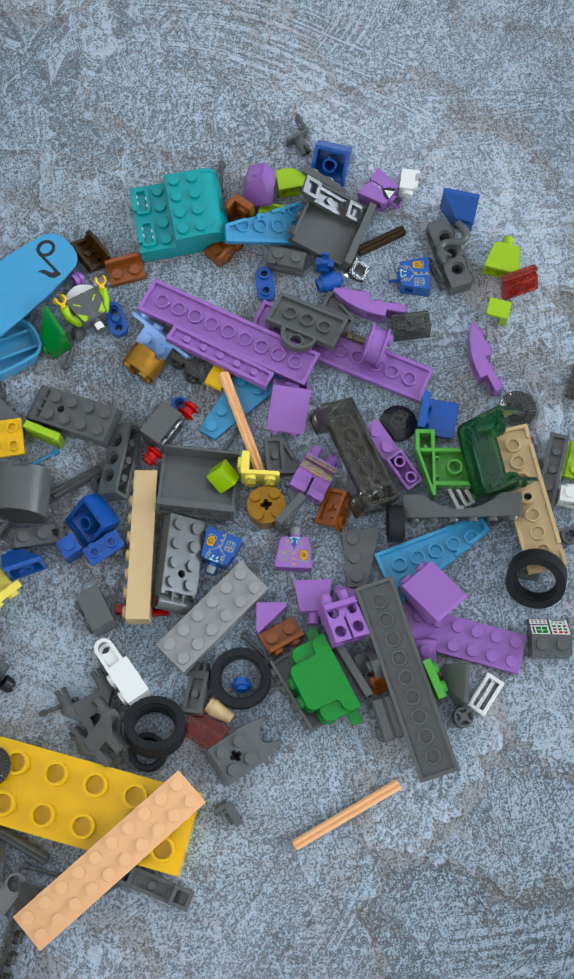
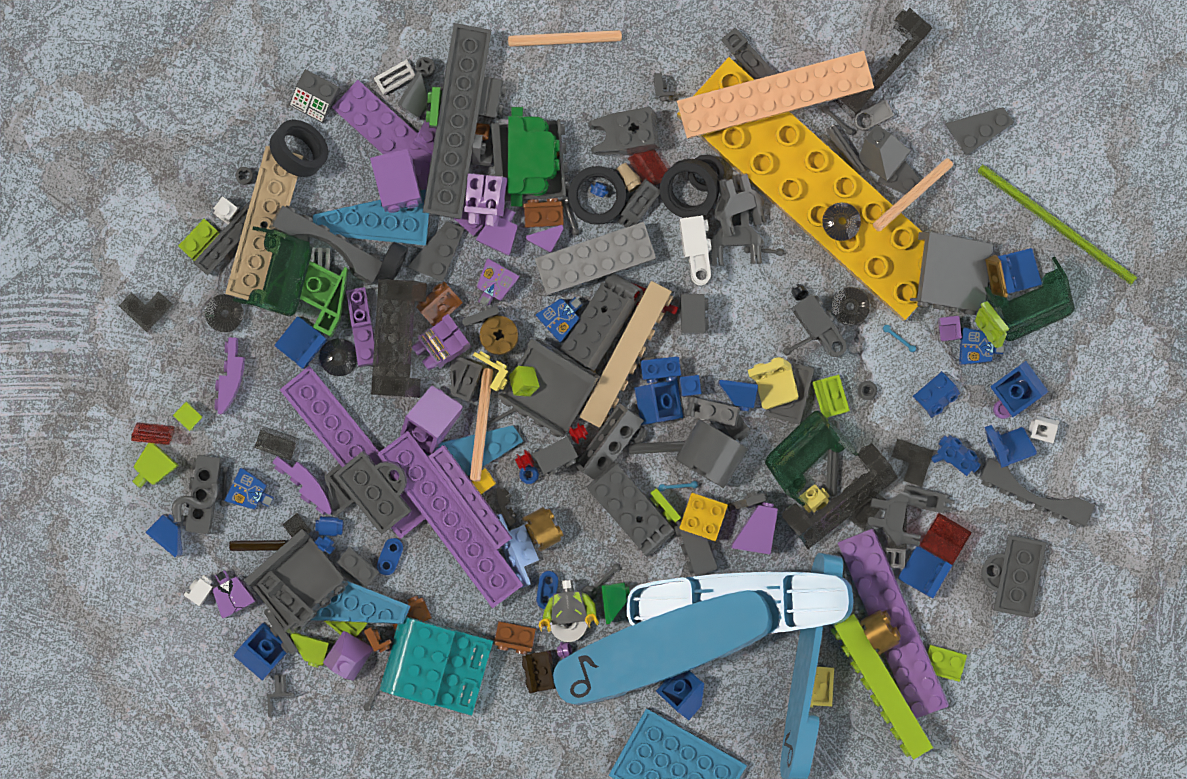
camera: 155 degrees left, 15 degrees up
medium lavender wheel [342,323,394,368] -> none

